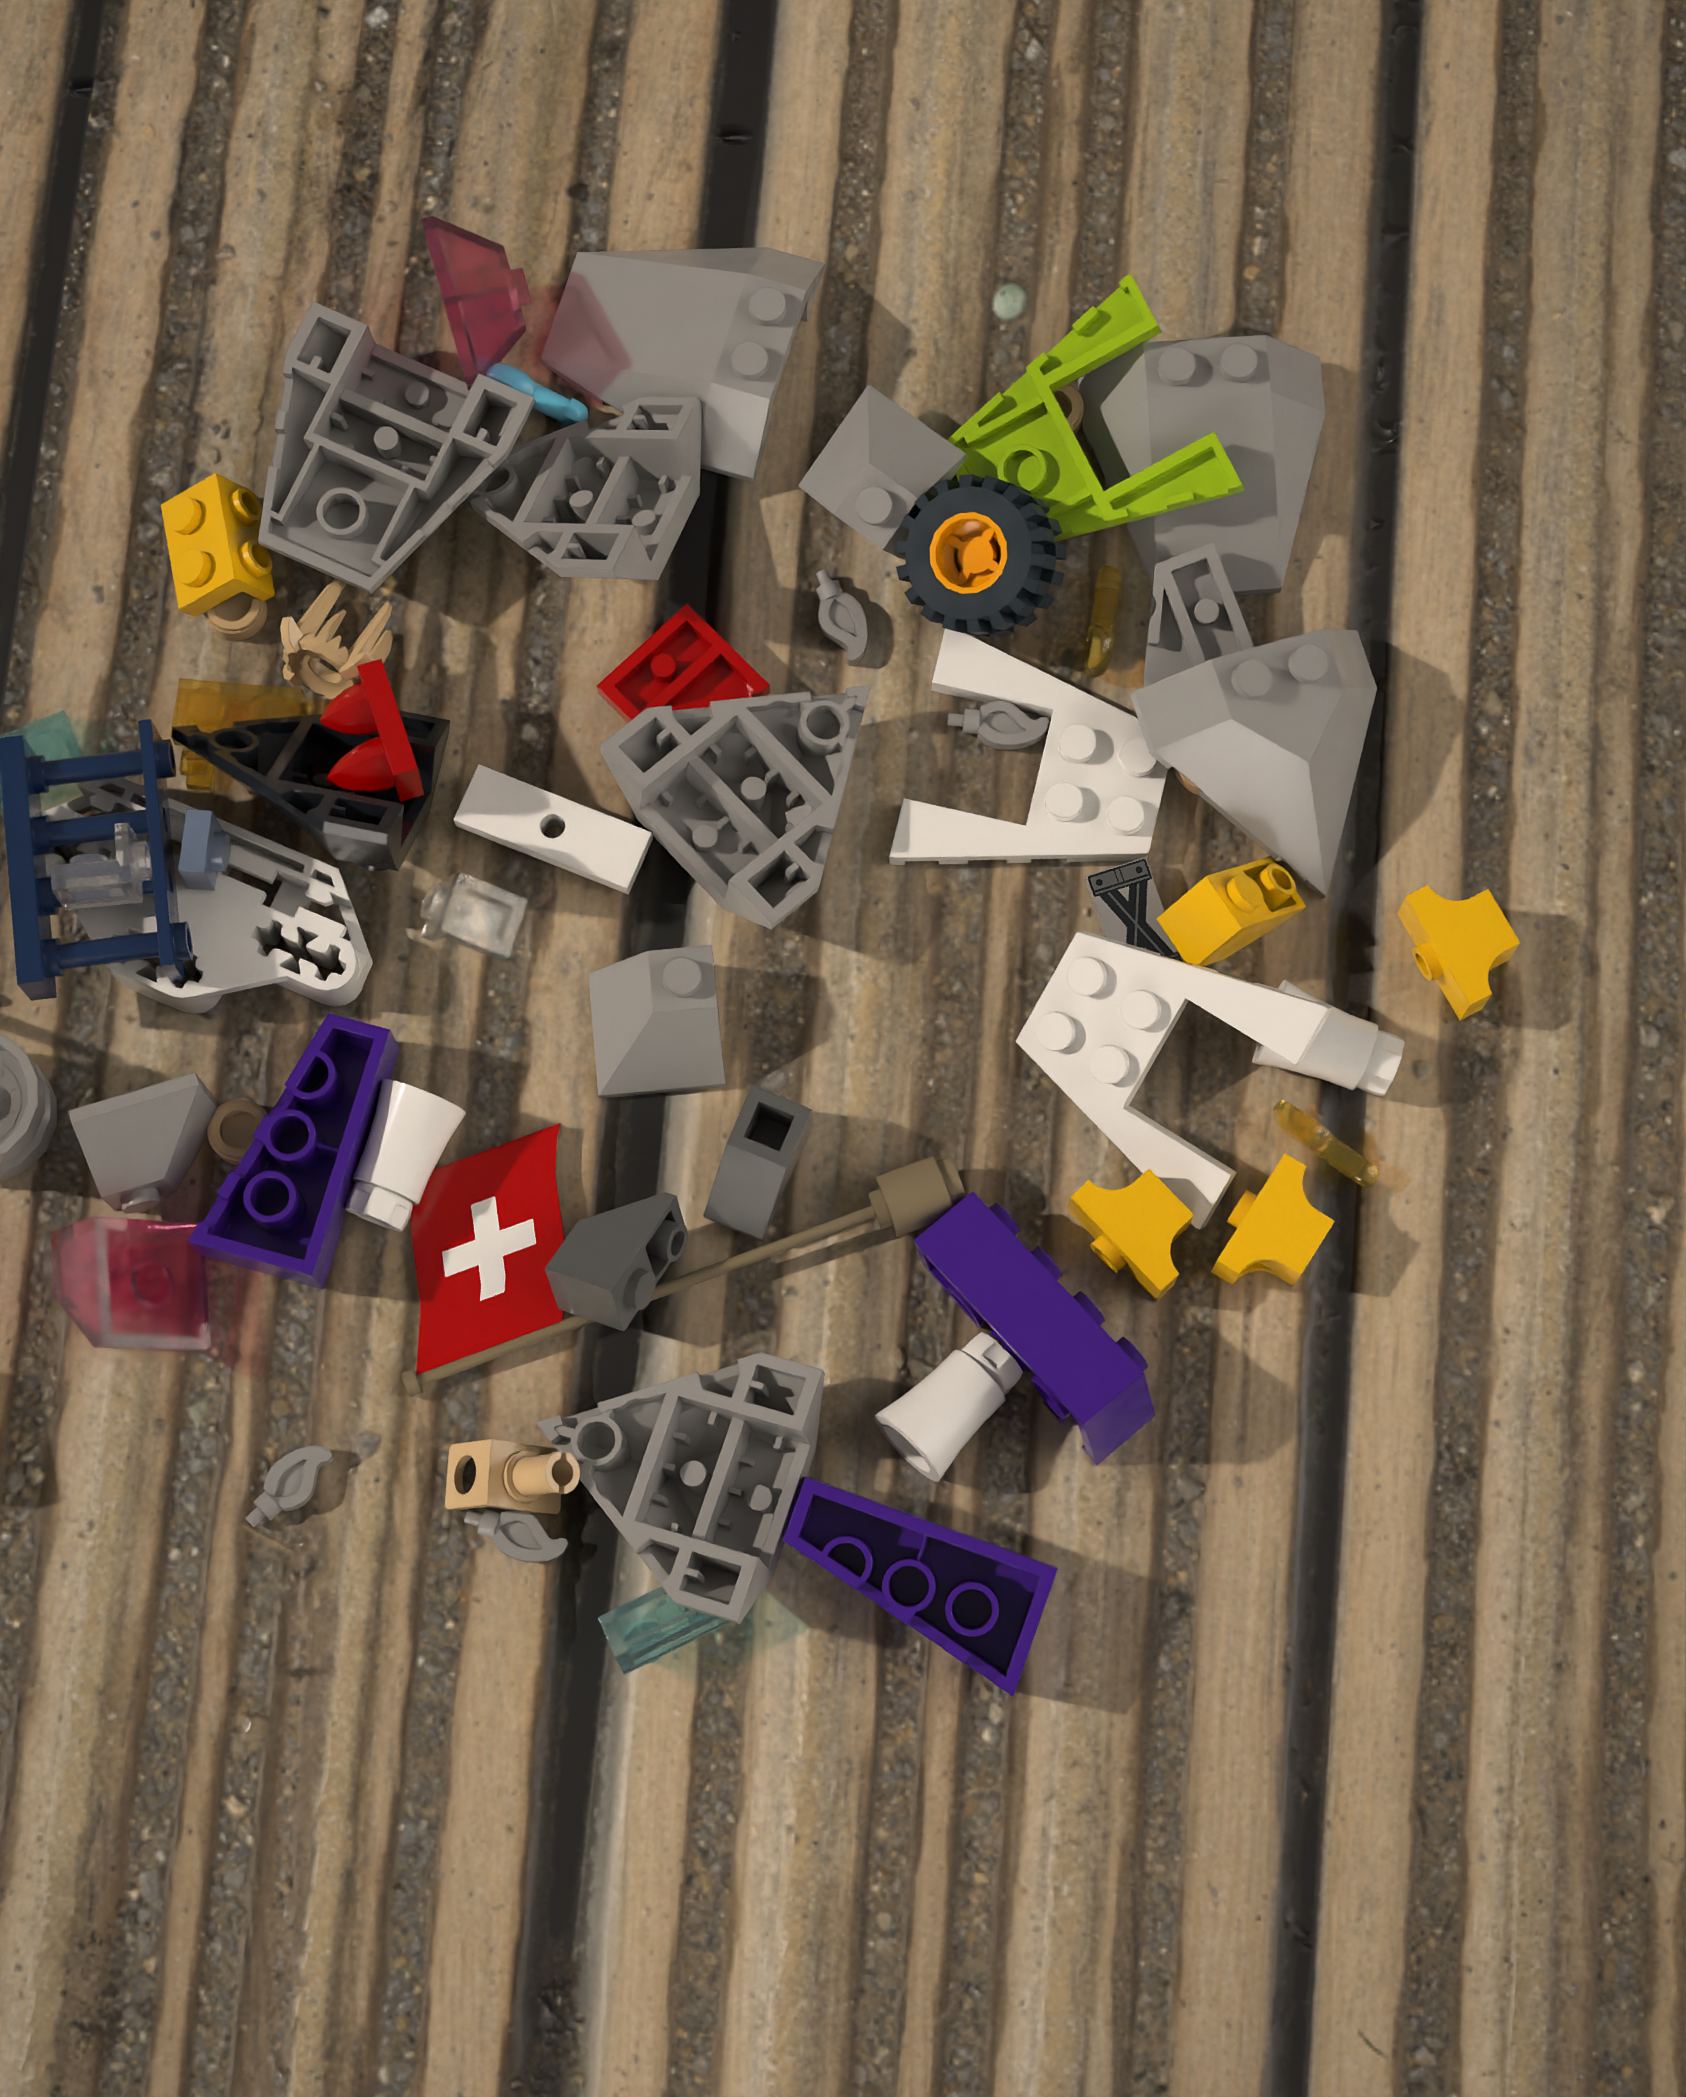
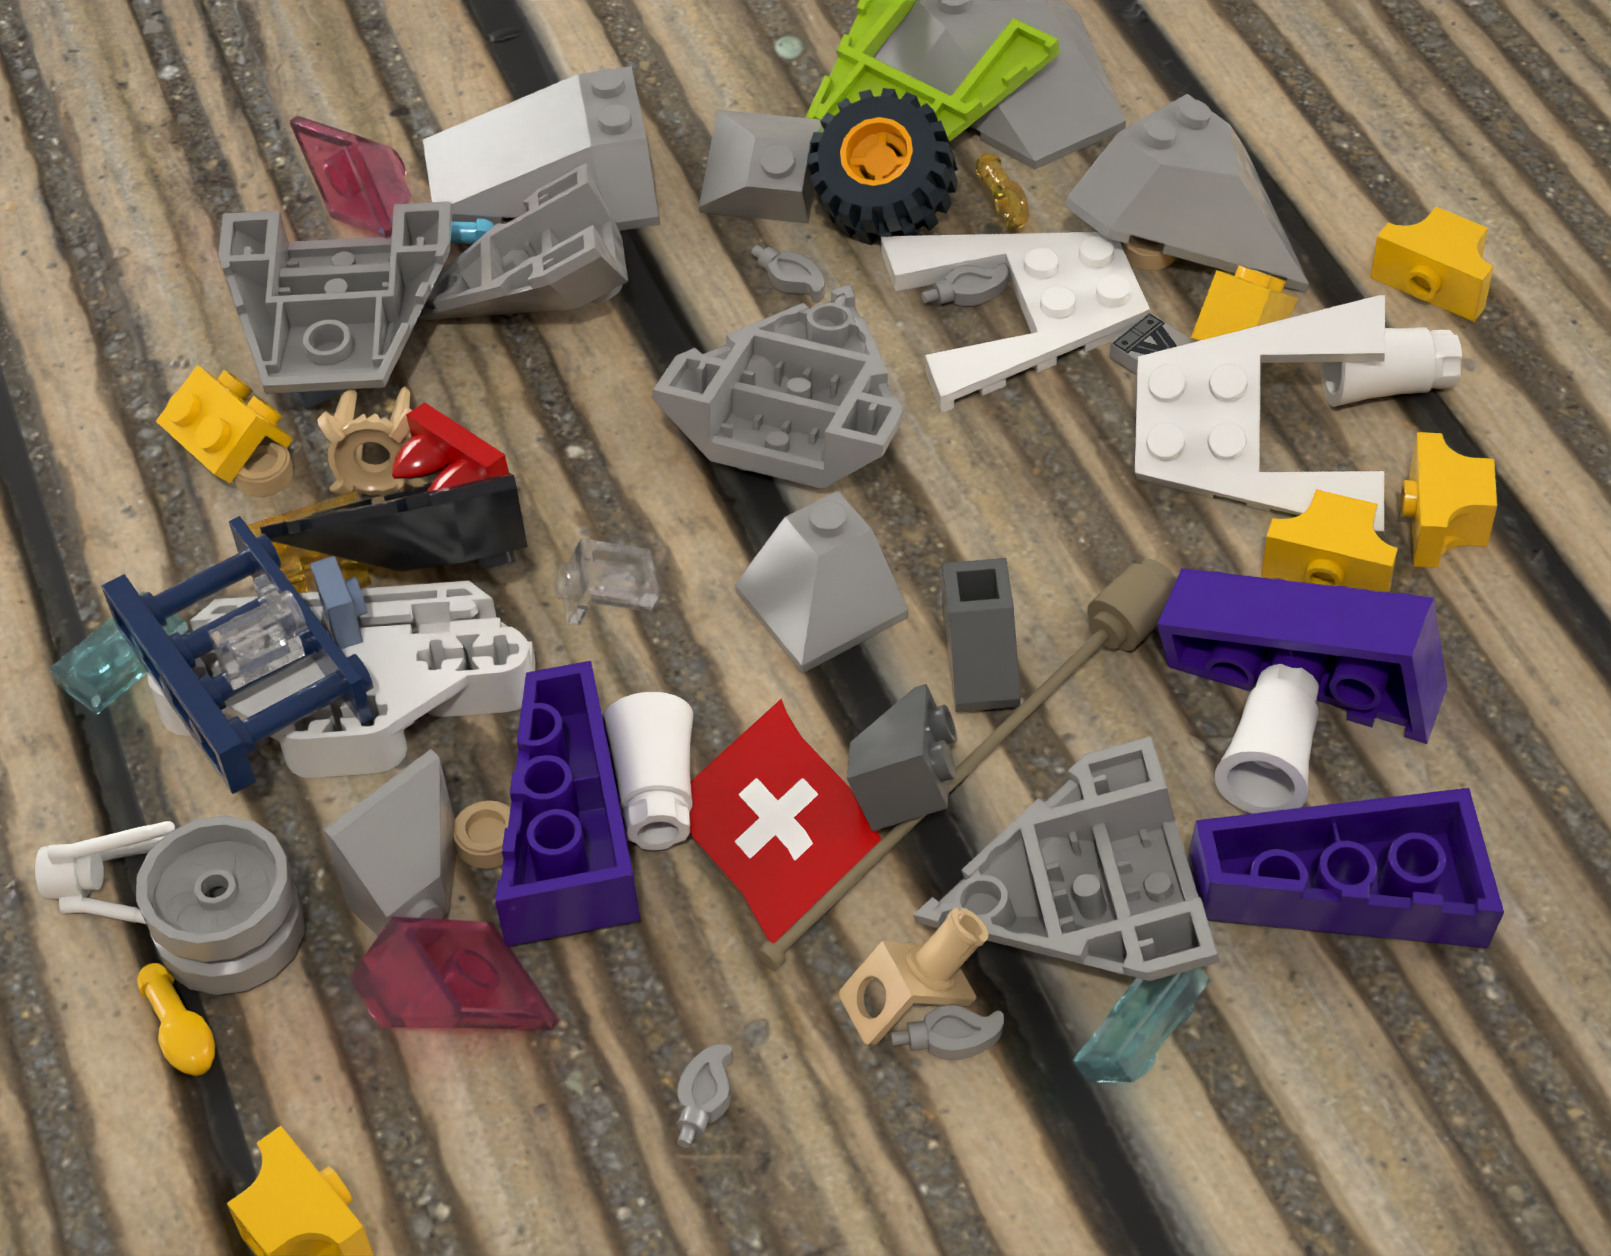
camera: 25 degrees left, 25 degrees down
white tile [453,764,653,894] -> none
red wing [597,604,770,723] -> none
light grey wing [1142,542,1254,688] -> none
clear yellow piece [1273,1100,1380,1189] -> none

